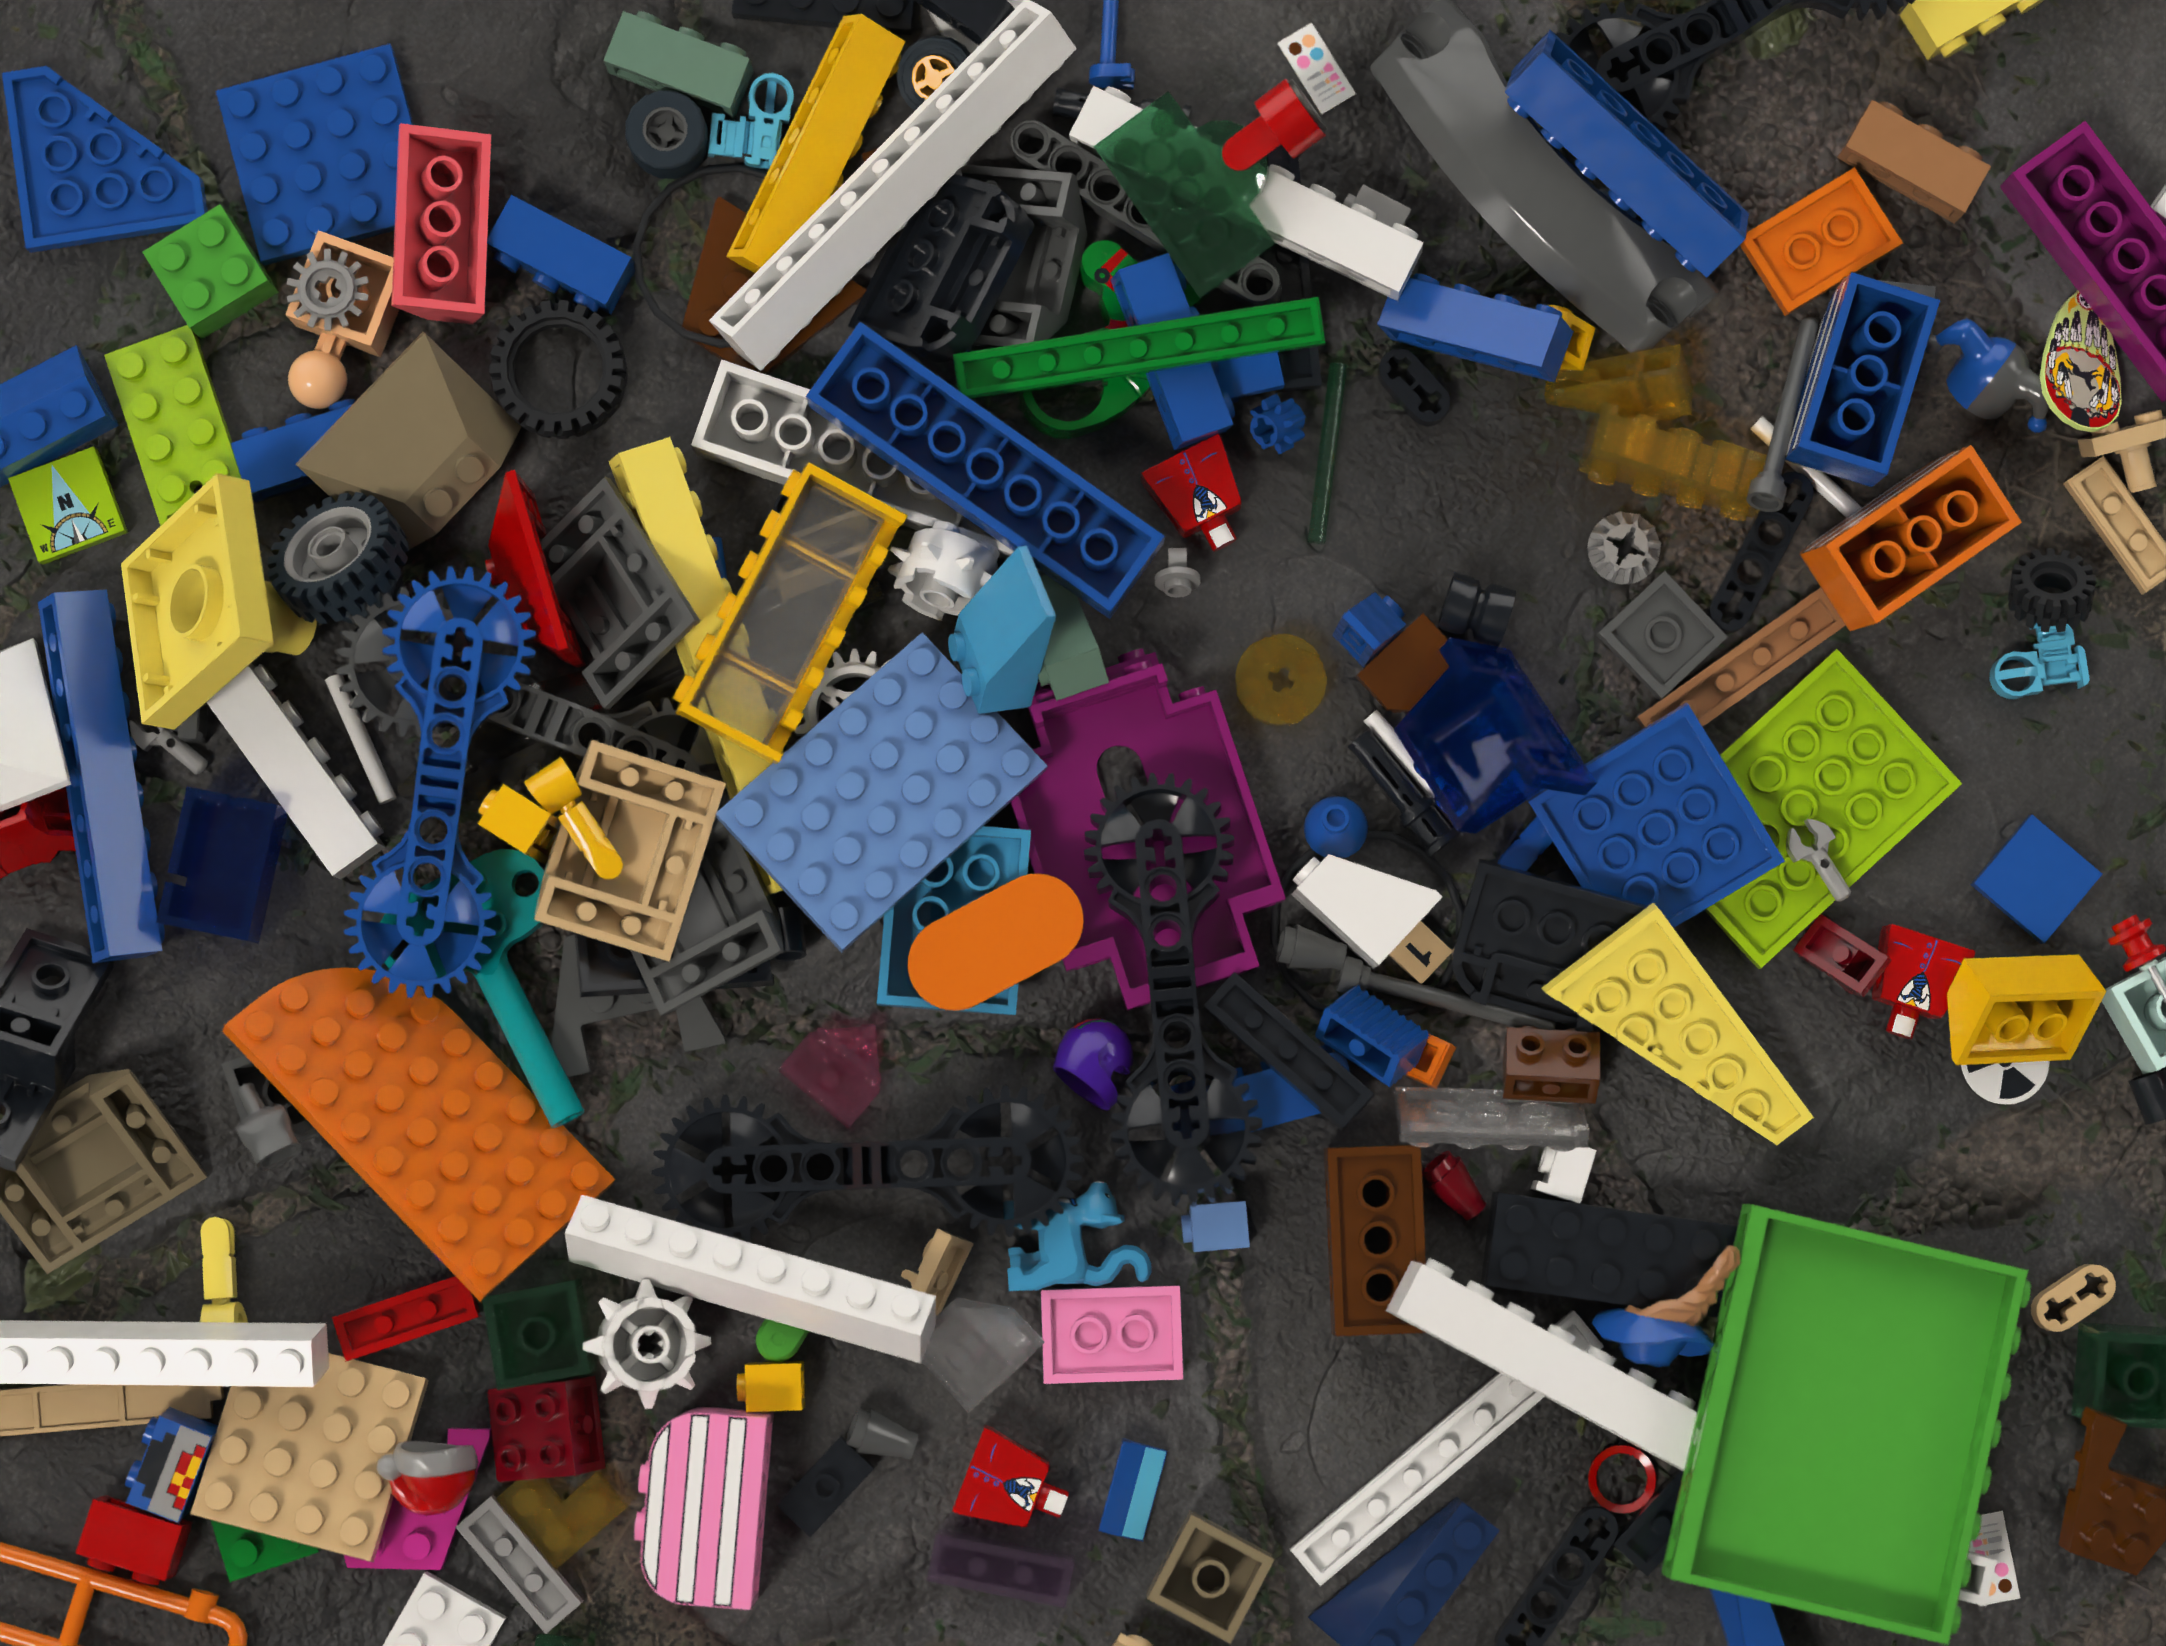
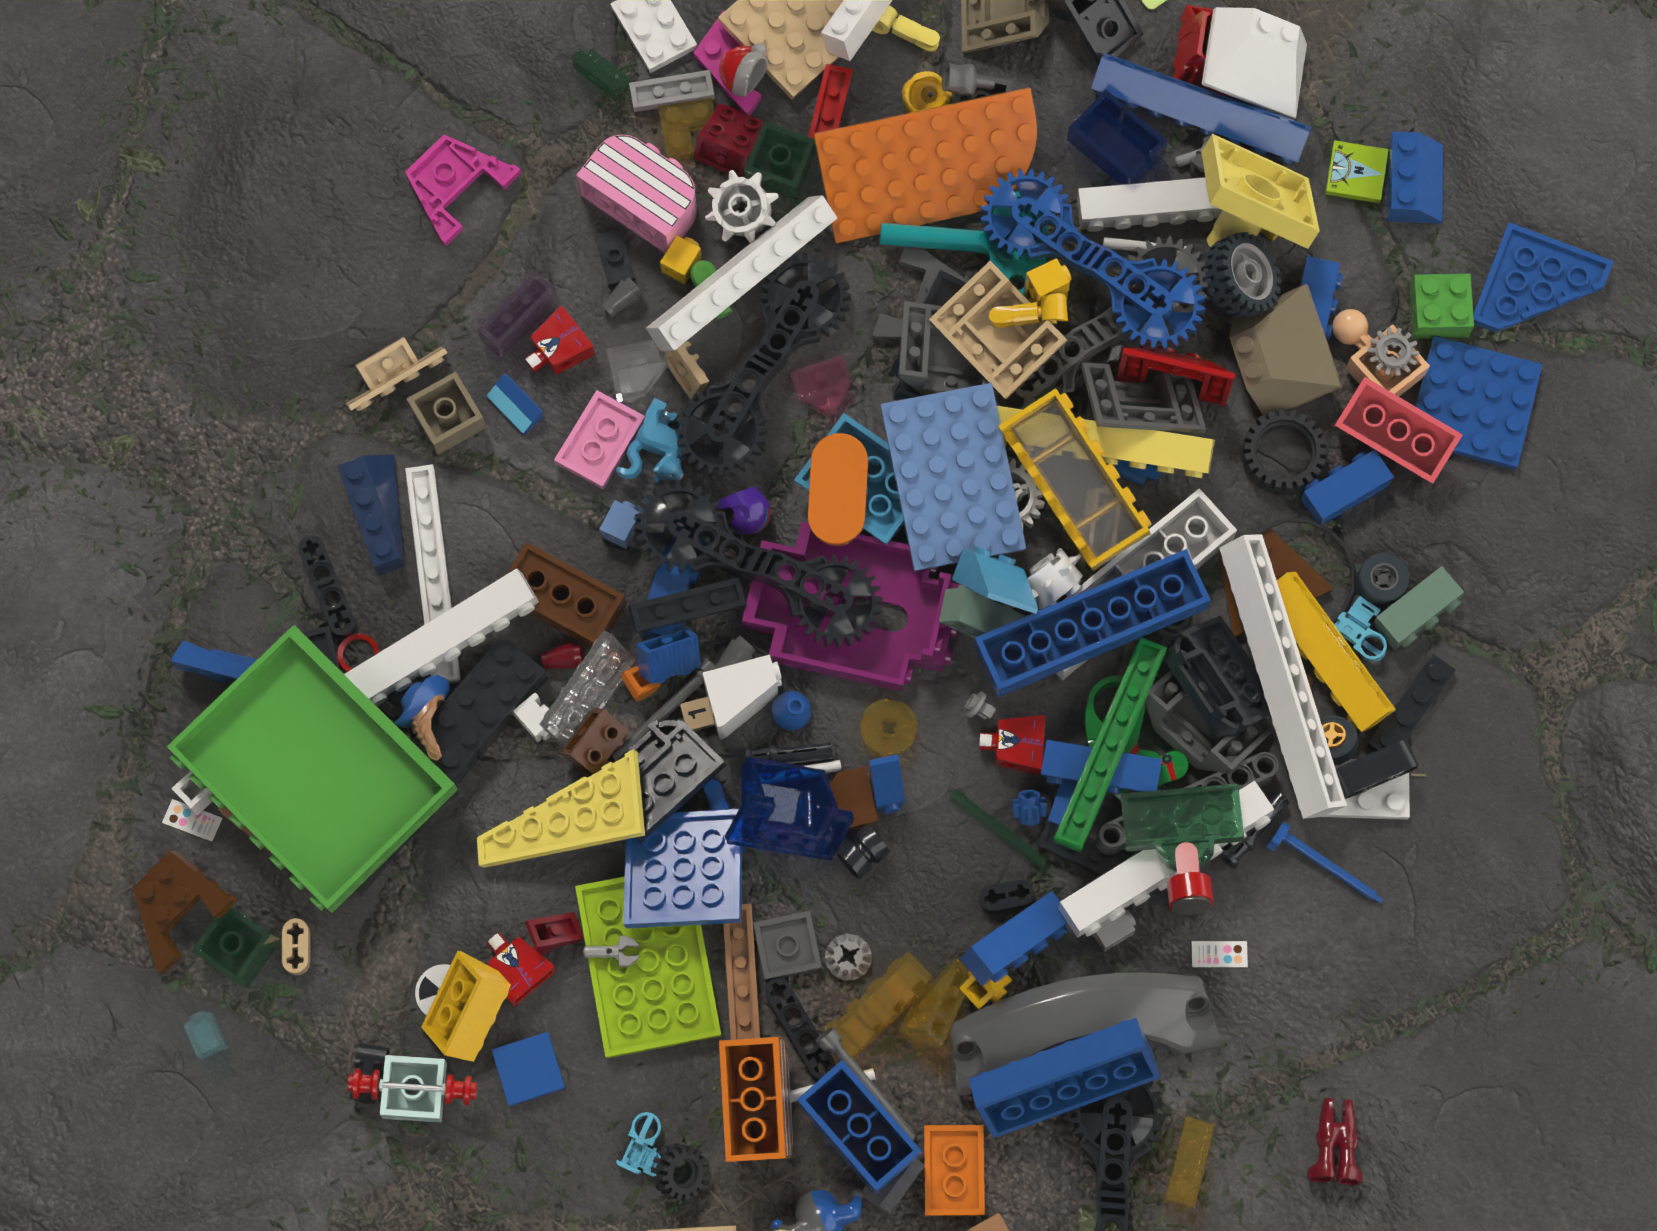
camera: 125 degrees right, 10 degrees down
lime hinge [104,325,242,526] -> none
none -> yellow piece [902,71,952,113]

